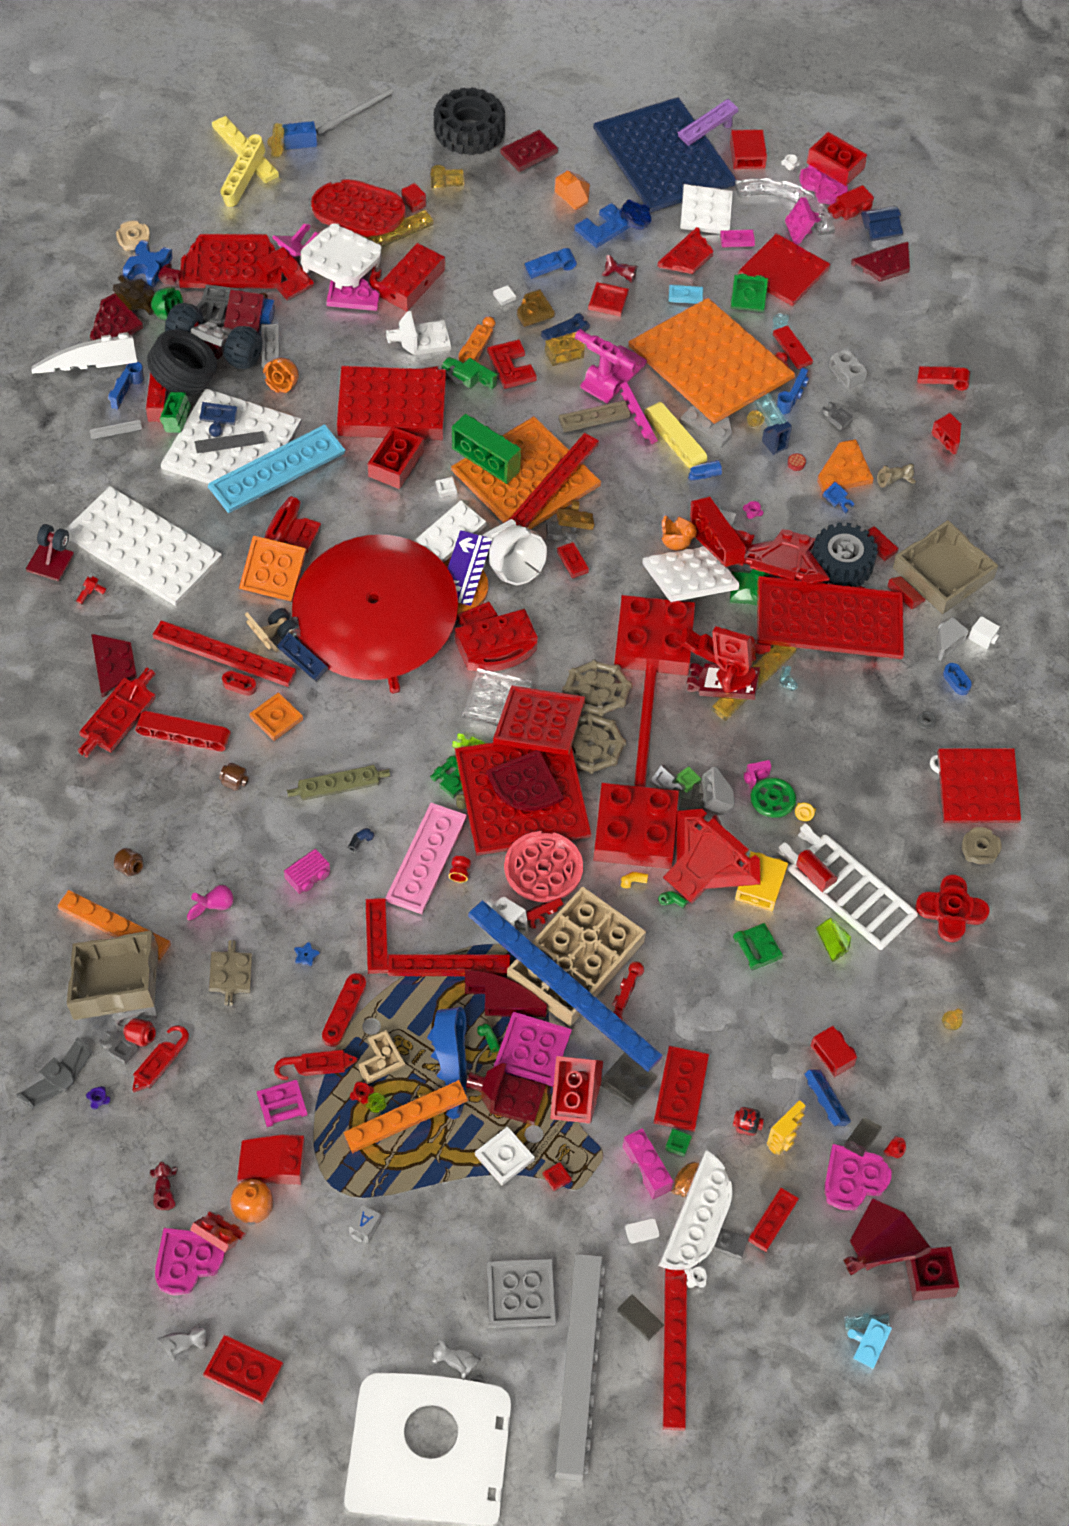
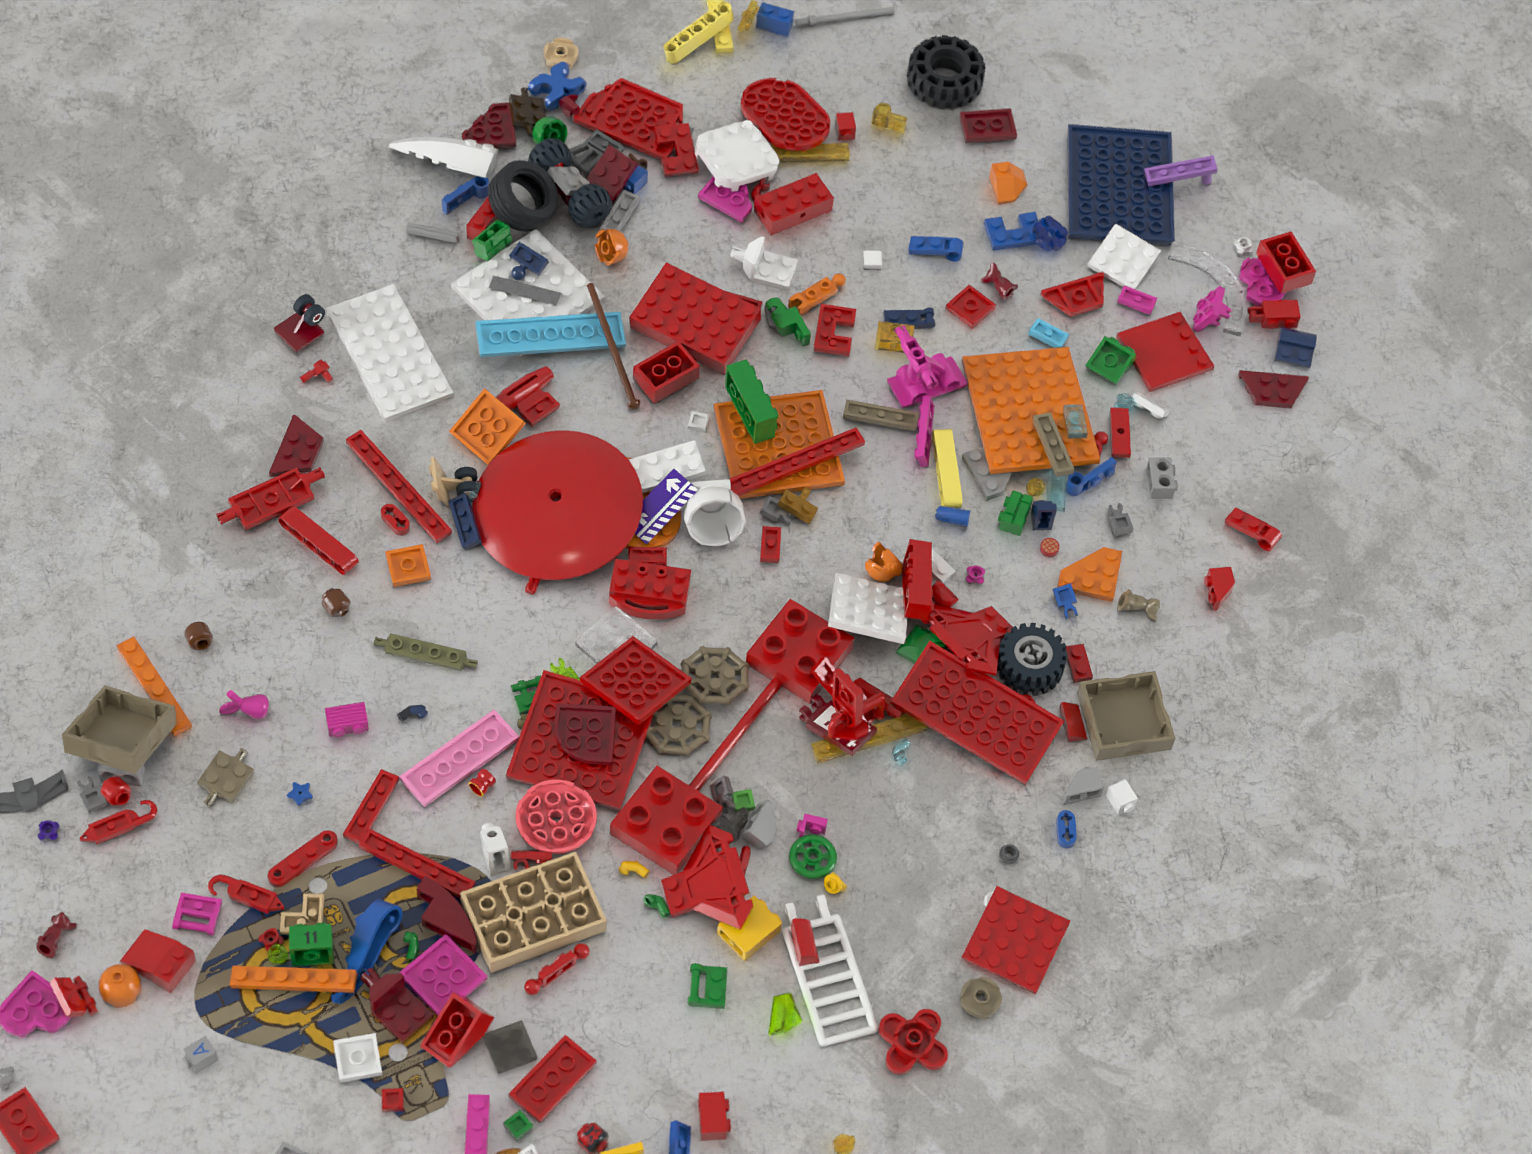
camera: 25 degrees right, 0 degrees up
dark pink plate [272,223,320,257] -> none
blue plate [468,900,663,1072] -> none
pearl gold plate [517,289,555,327] -> none
red brick [730,129,767,169] -> none
none -> green brick [289,923,334,967]
none -> reddish brown bar [587,283,640,410]
none -> green brick [997,491,1033,536]
none -> dark tan plate [1032,412,1074,477]
none -> clear light blue plate [1063,404,1088,438]
none -> white plate [1131,392,1170,418]

